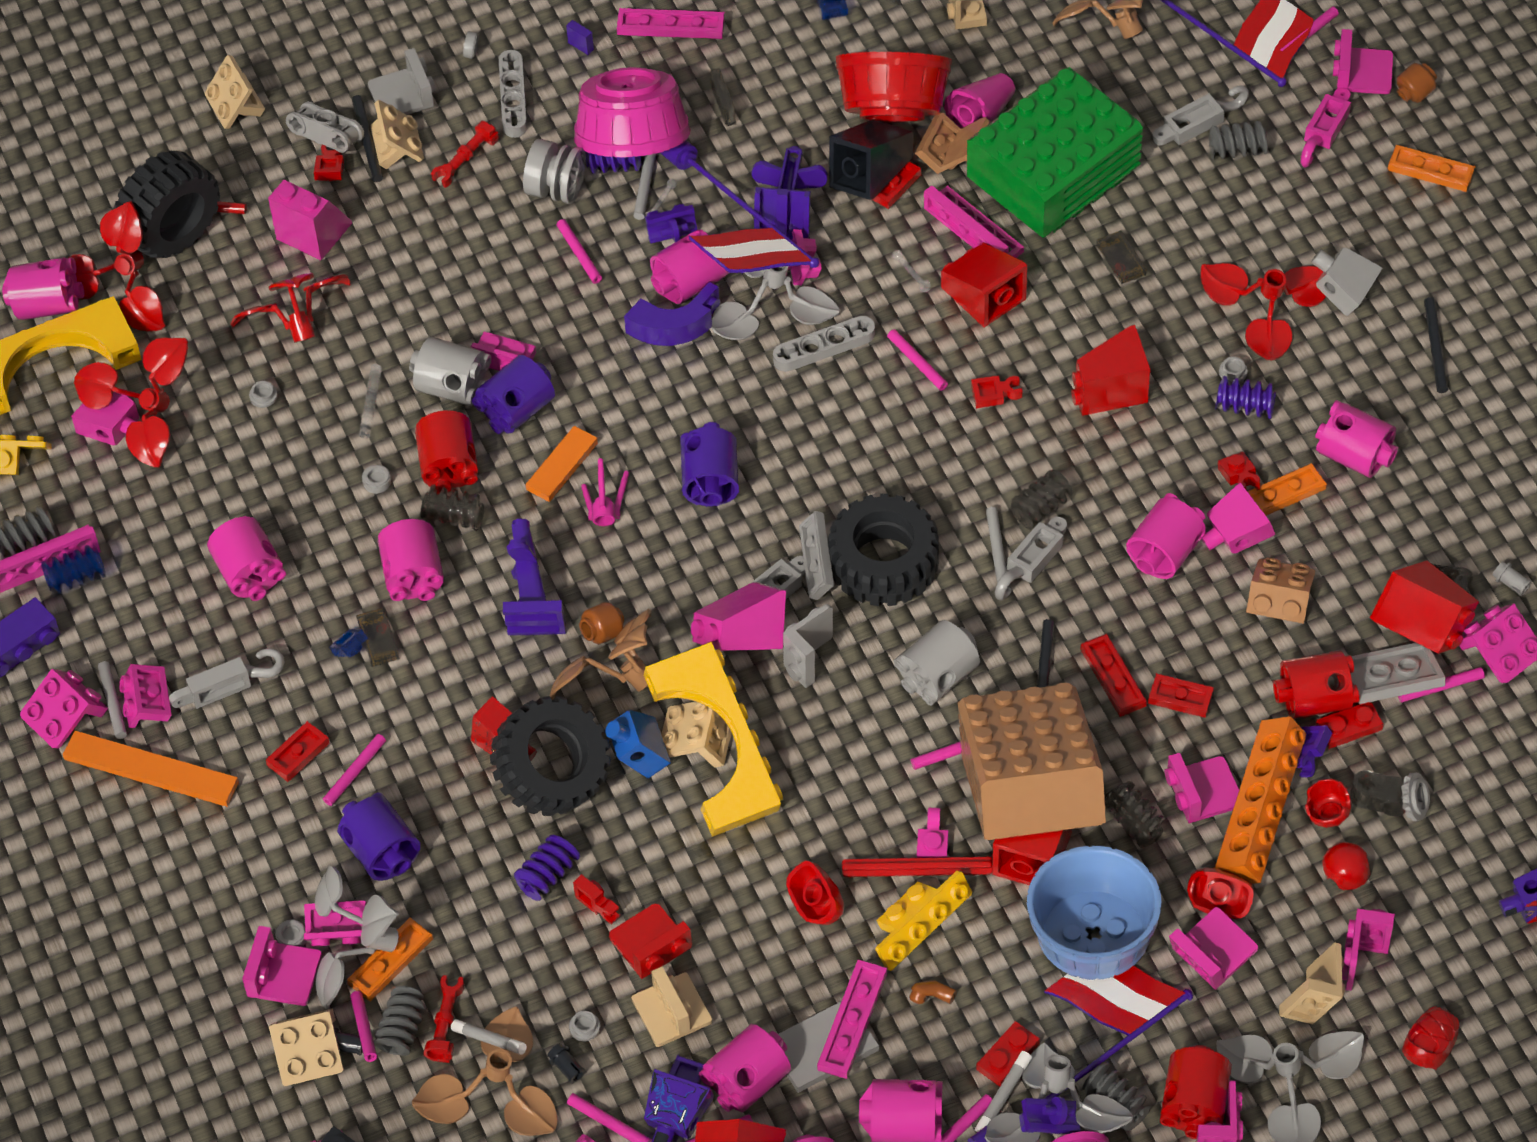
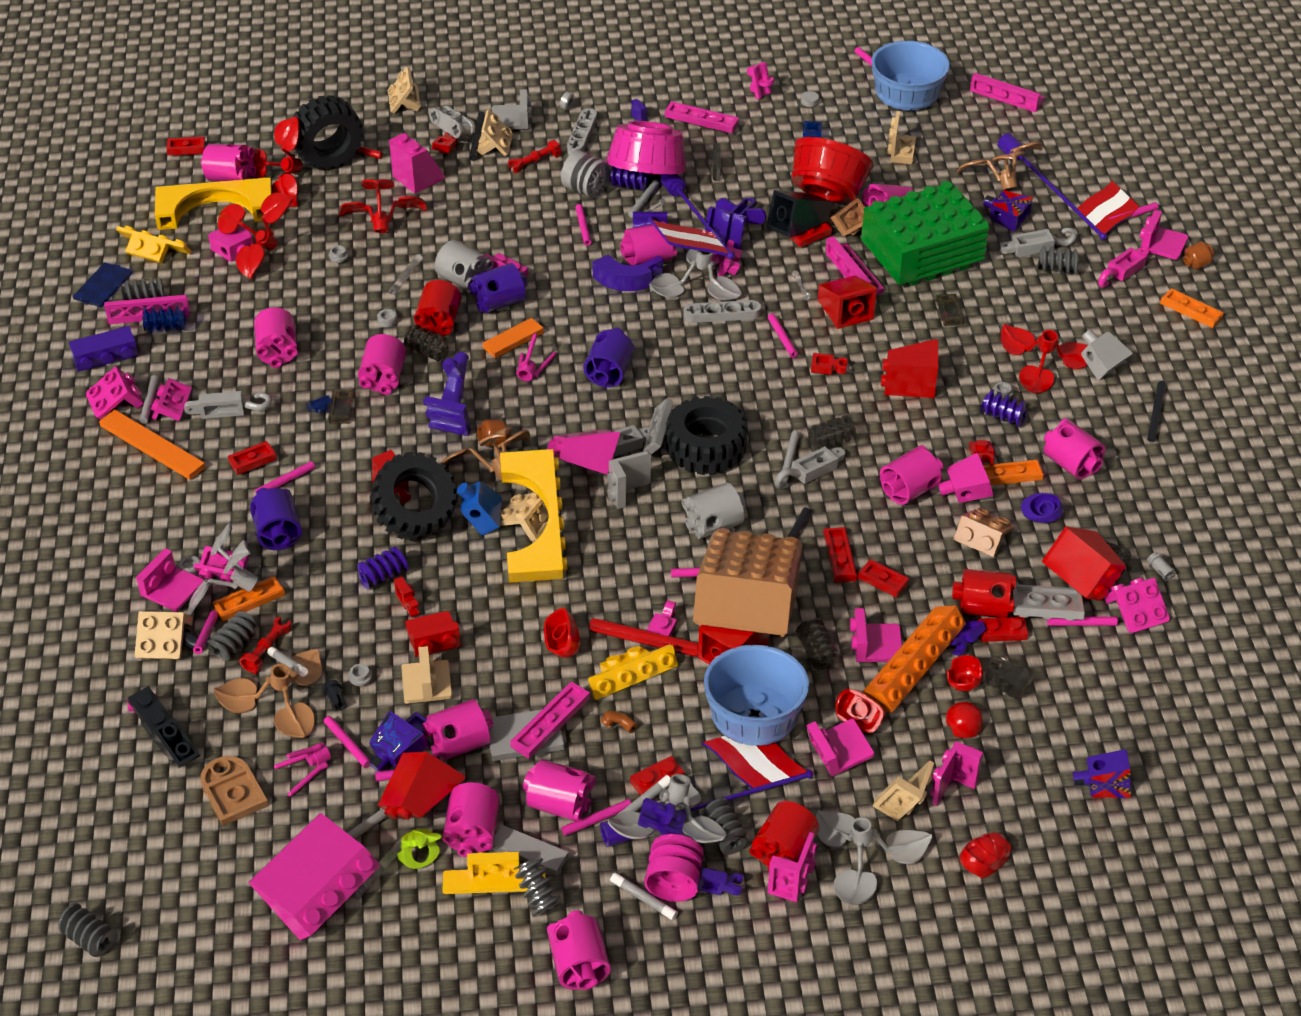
camera: 15 degrees right, 10 degrees down
light grey gear [1401,772,1430,821] -> none
none -> dark purple torso [983,190,1033,232]
none -> dark purple hat [1021,493,1064,523]

